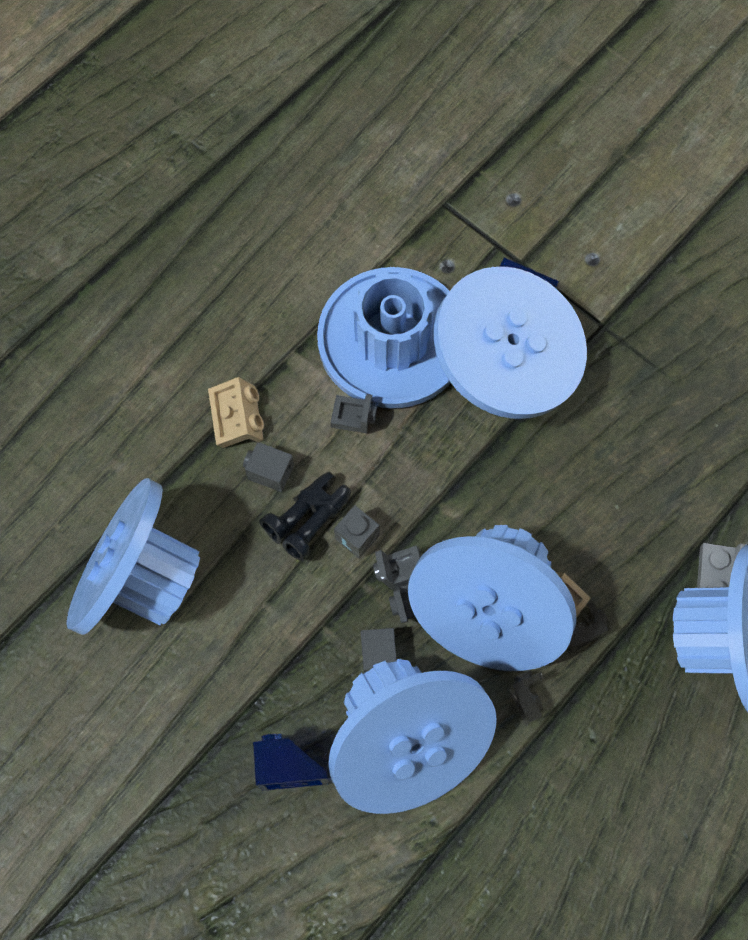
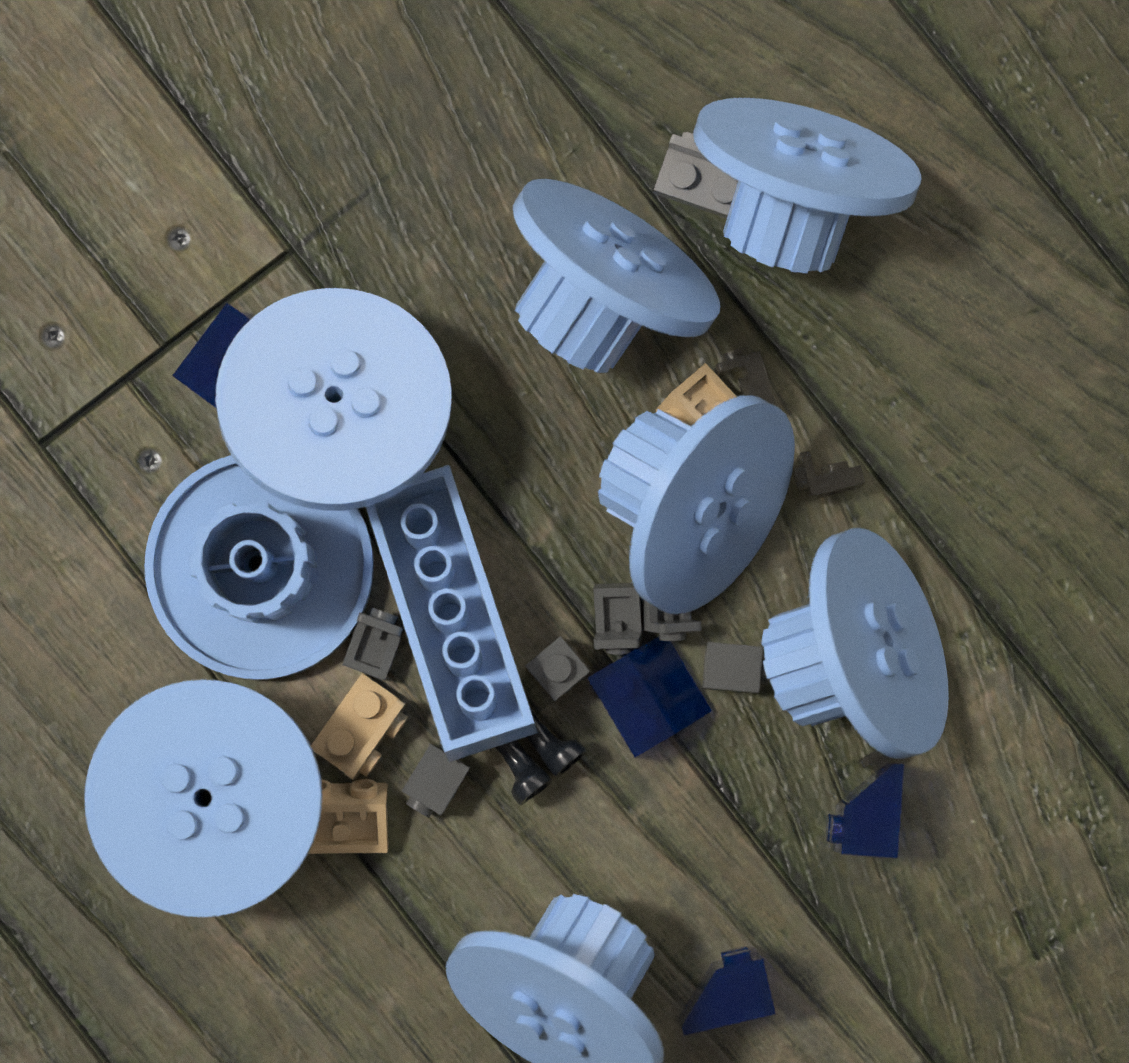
camera: 80 degrees left, 15 degrees up
none -> light blue piece [84,680,323,917]
none -> tan bracket [311,673,409,780]
none -> light blue brick [366,465,537,762]
none -> light blue piece [513,179,720,373]
none -> clear blue slope [587,637,712,758]
none -> clear blue slope [678,946,776,1035]

